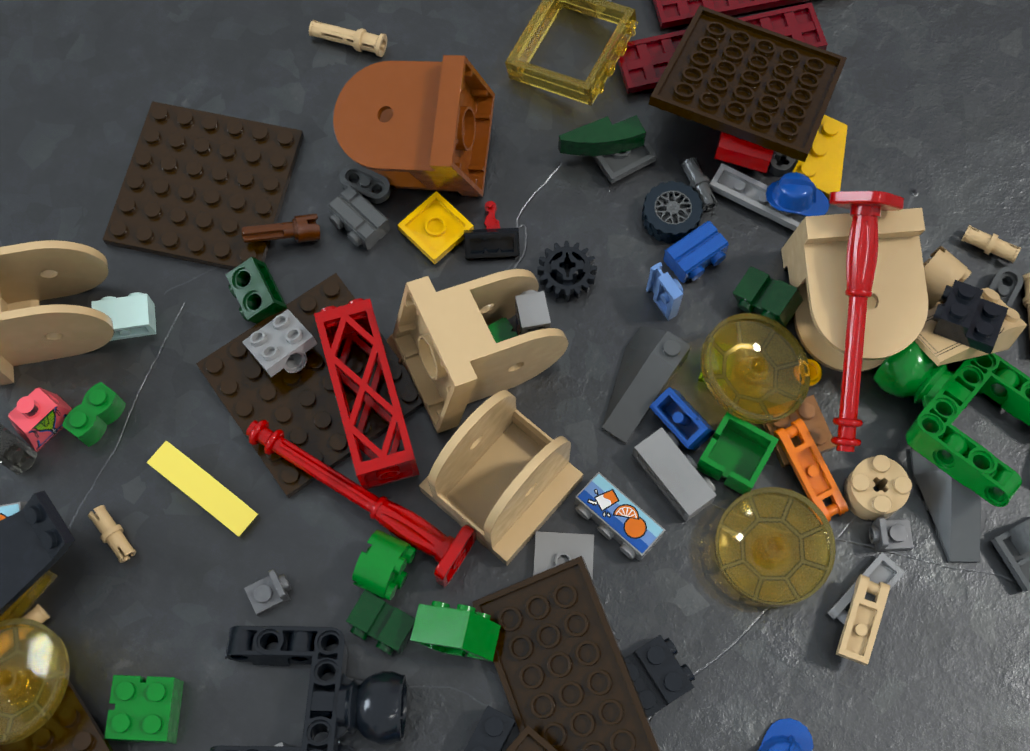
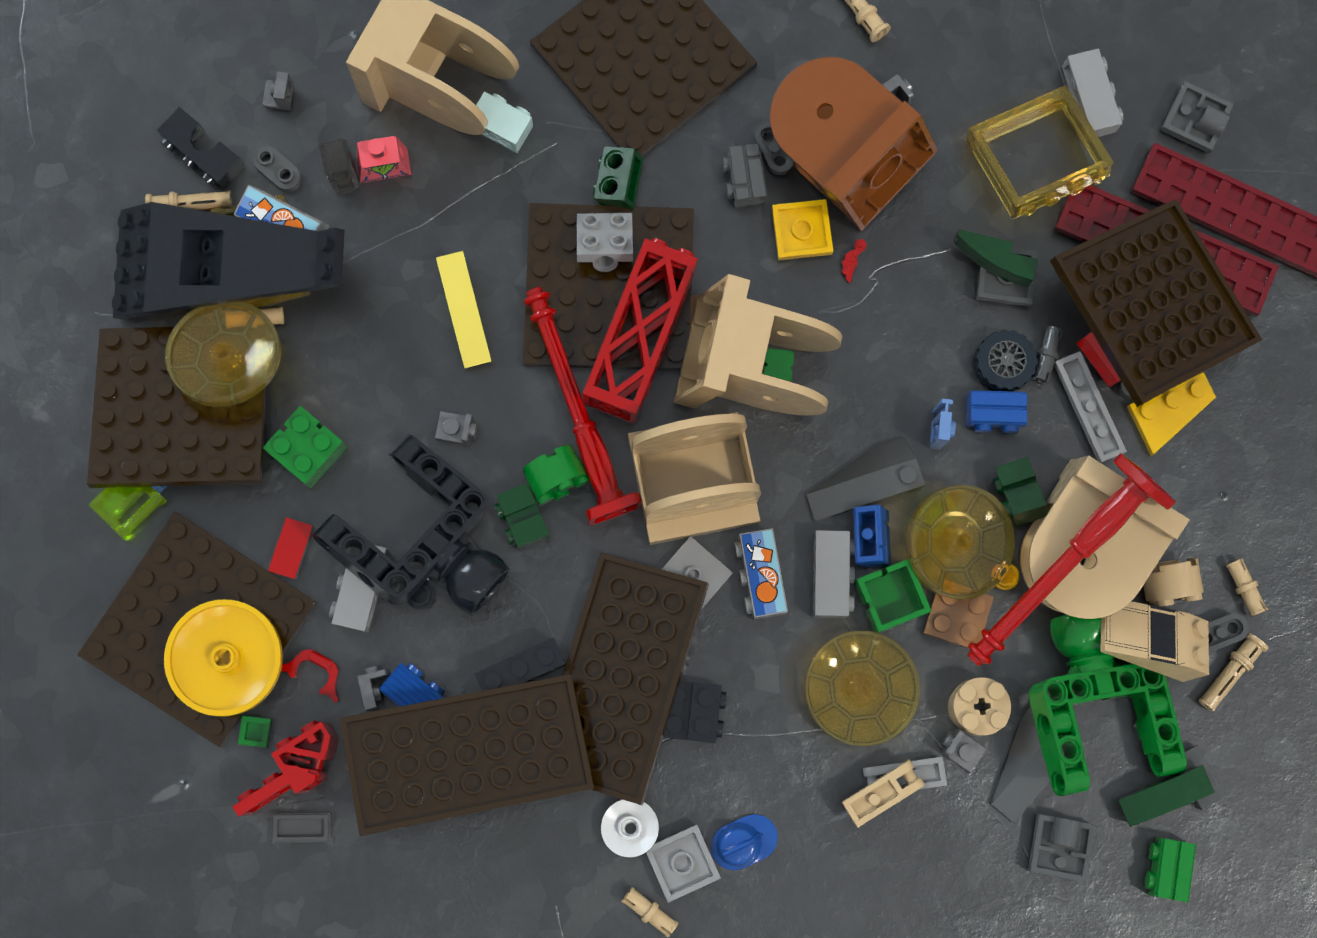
camera: 30 degrees right, 10 degrees up
green brick [62,382,126,447] -> none
tan pin [88,505,136,563] -> none
reddish brown piece [242,214,320,243] -> none
green piece [410,601,501,662] -> none
black plate [464,228,520,259] -> none
light grey brick [515,290,551,336] -> none
black gear [537,241,597,300] -> none
blue piece [765,172,829,216] -> none
orange plate [774,418,849,523] -> none
black plate [932,280,1008,354] -> none

